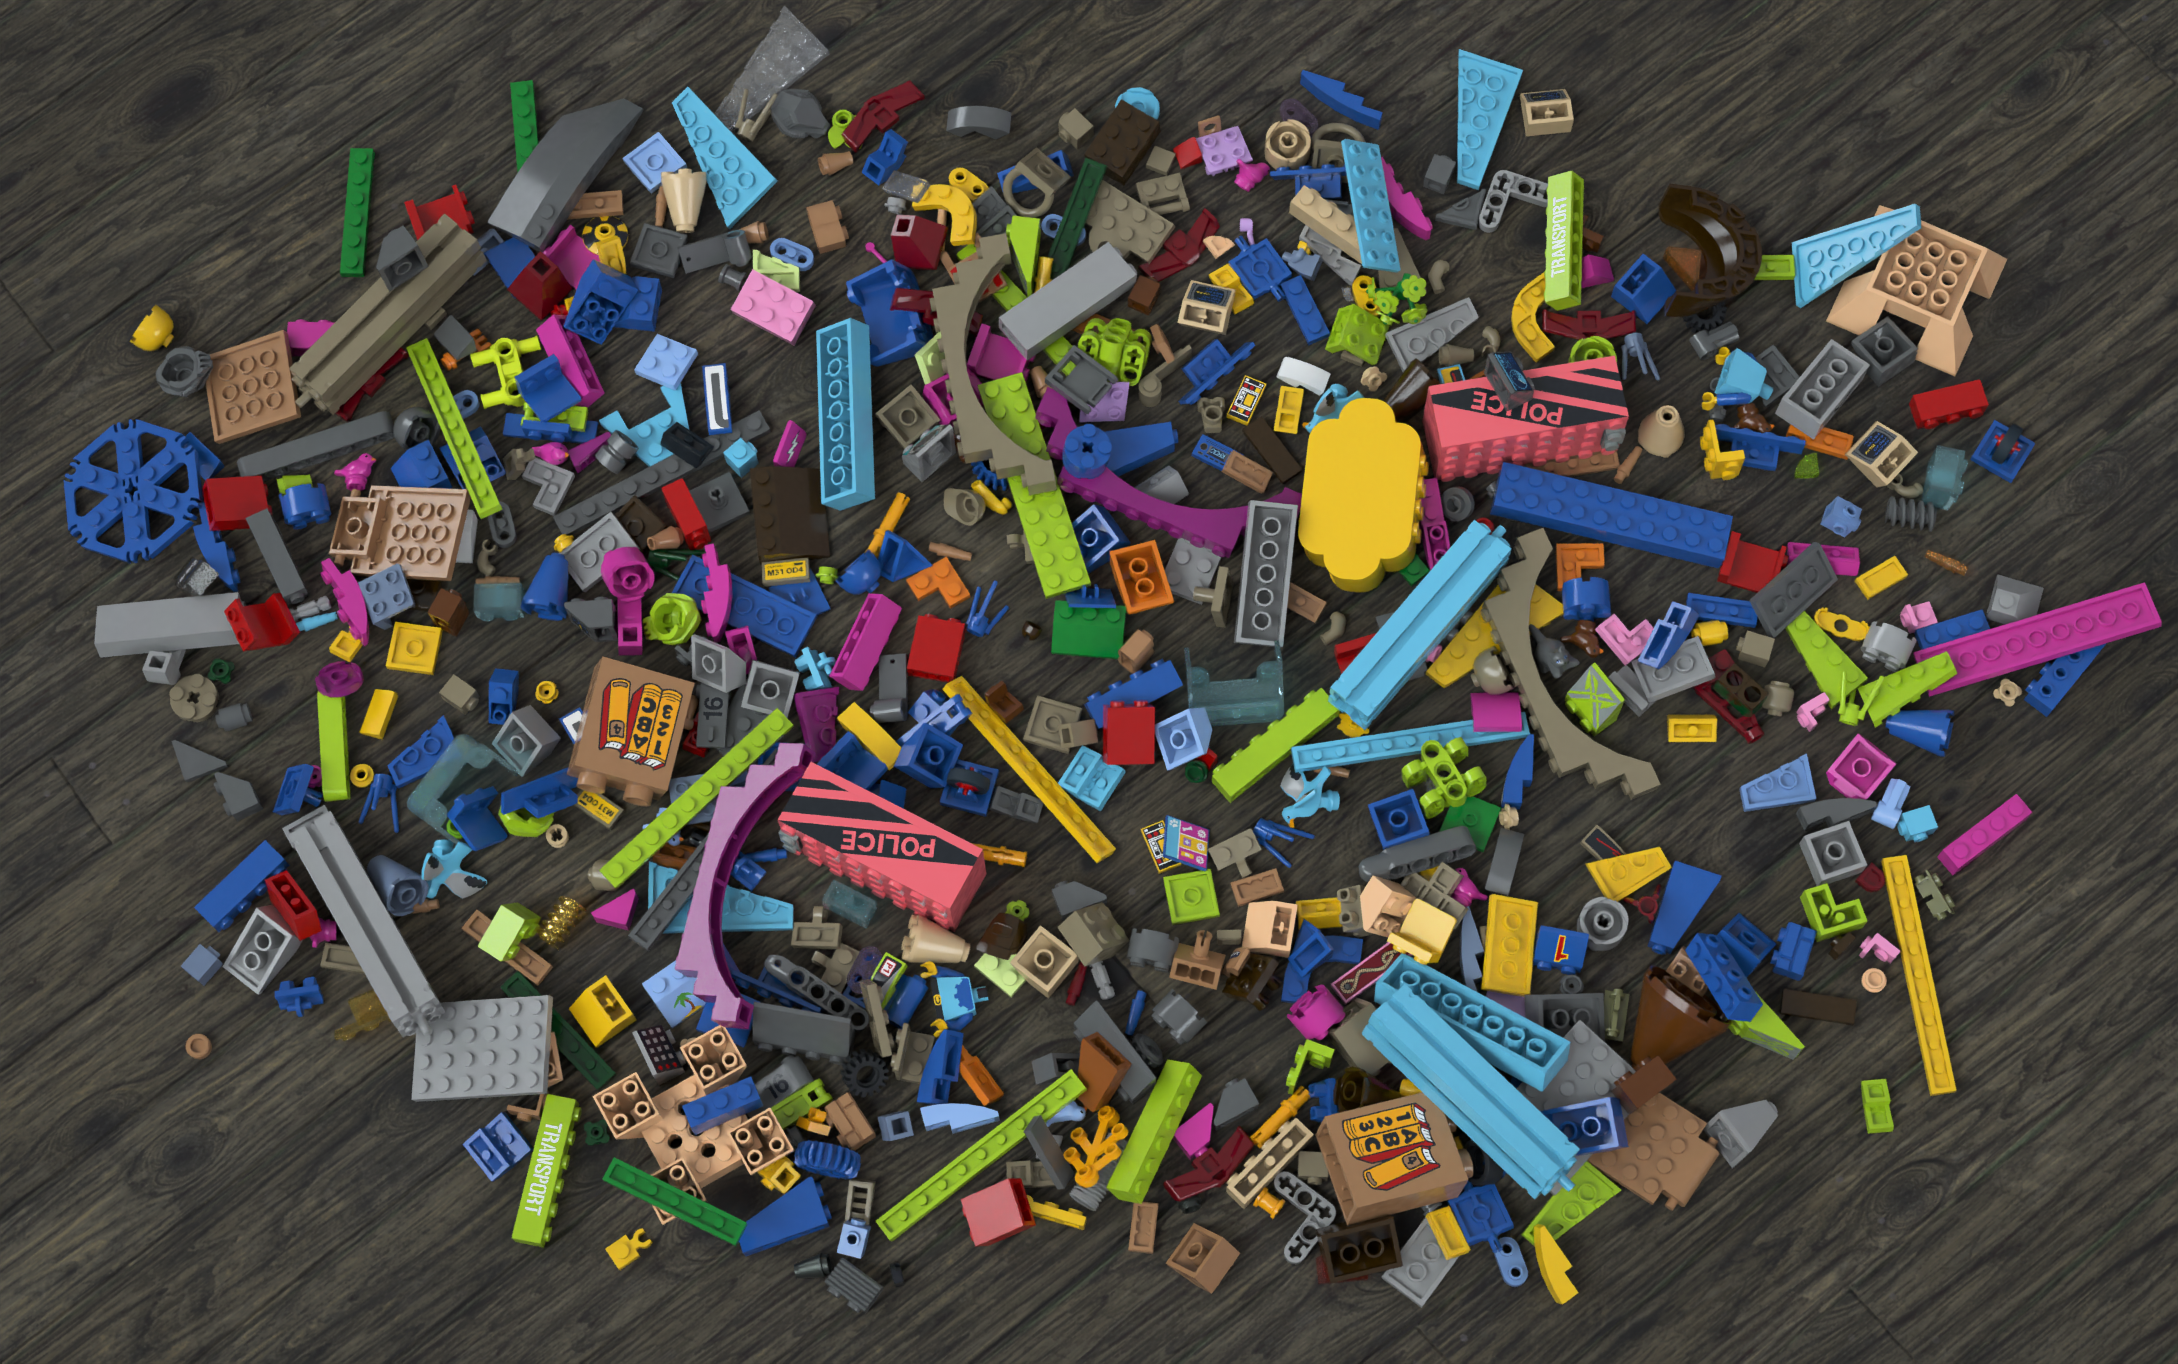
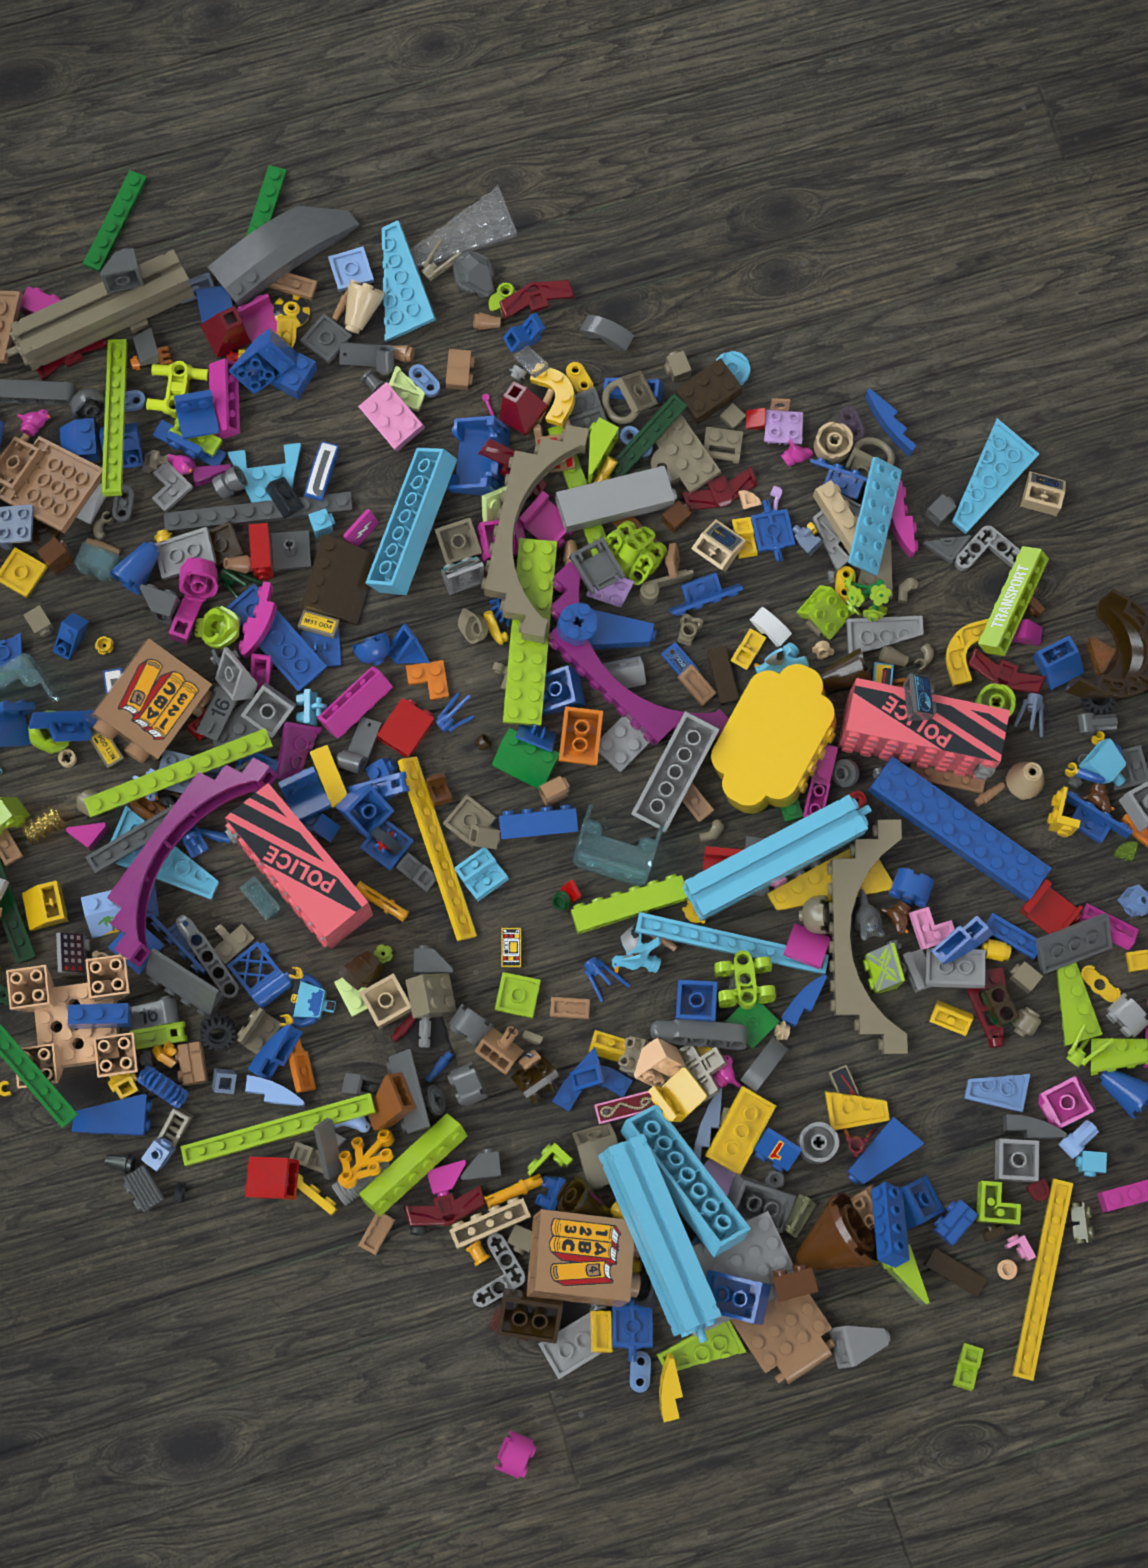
camera: 15 degrees right, 5 degrees up
red panel [404,184,475,240] -> none
light grey slope [492,705,561,777] -> none
light blue plate [634,334,698,390] -> none
dark tan plate [791,906,843,949] -> none
lime plate [816,567,839,584] -> none
clear purple plate [847,946,883,993] -> none
dark tan plate [859,979,894,1057] -> none
light orange pin [865,492,910,559] -> none
slope [870,952,908,1010] -> none
tan cone [901,915,970,963] -> none
medium nougat animal [928,542,972,561] -> none
red brick [1103,700,1155,765] -> none
light blue slope [1155,708,1212,770] -> none
piece [1163,815,1209,871] -> none
medium nougat slope [1166,1223,1240,1294] -> none
dark tan tile [1193,566,1234,628] -> none
dark tan plate [1208,828,1262,878] -> none
tile [1226,375,1266,426] -> none
light nougat slope [1242,901,1298,958] -> none
blue plate [1280,275,1330,345] -> none
dark pink brick [1287,985,1346,1041] -> none
orange plate [1555,543,1604,591] -> none
bright pink bracket [1796,692,1829,732] -> none

